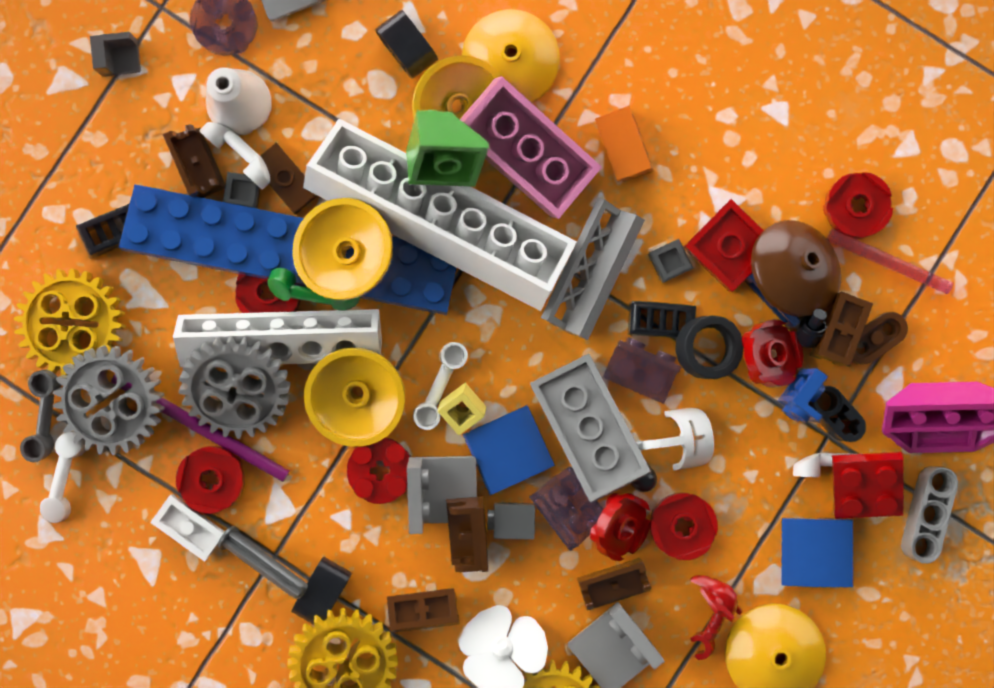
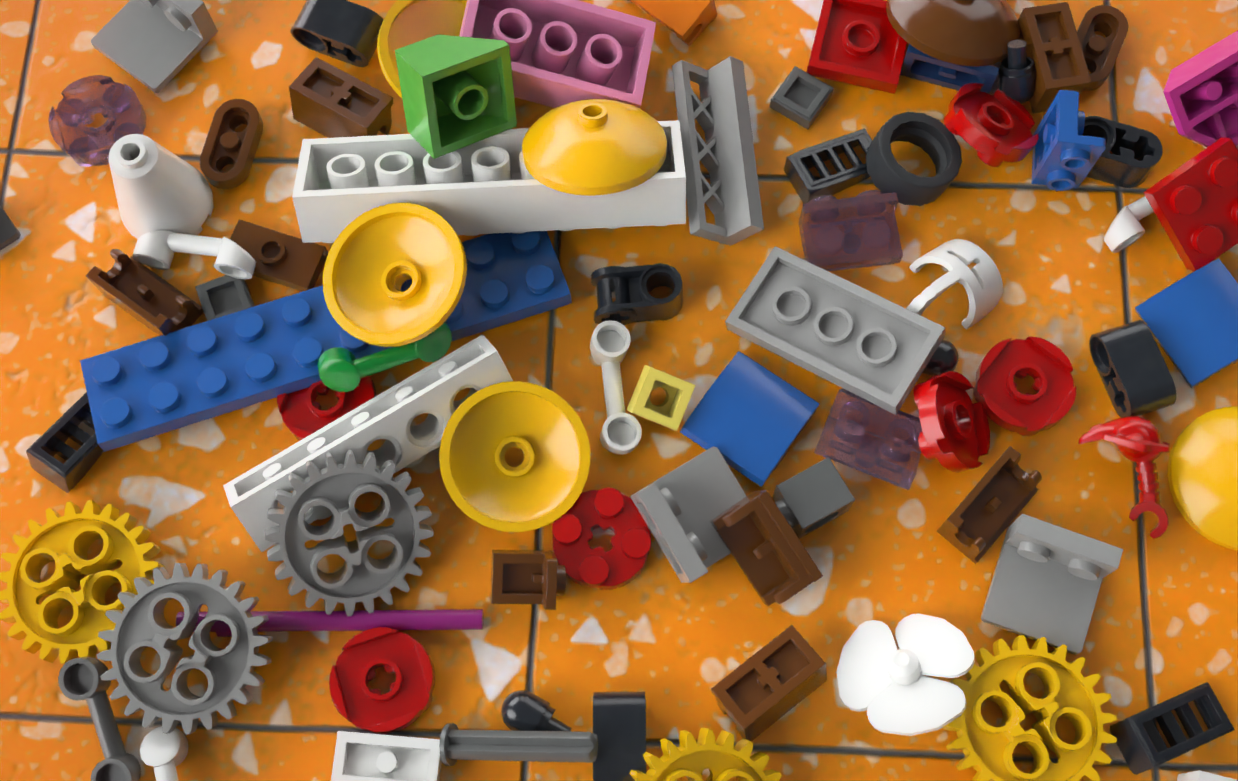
camera: 30 degrees left, 15 degrees down
none -> reddish brown plate [200,99,263,189]
none -> reddish brown hinge [289,57,393,138]
none -> reddish brown bracket [490,550,566,610]
none -> black cylinder [501,690,572,731]
none -> yellow dish [522,99,667,196]
none -> black piece [591,263,683,325]
none -> black beam [1089,320,1176,418]

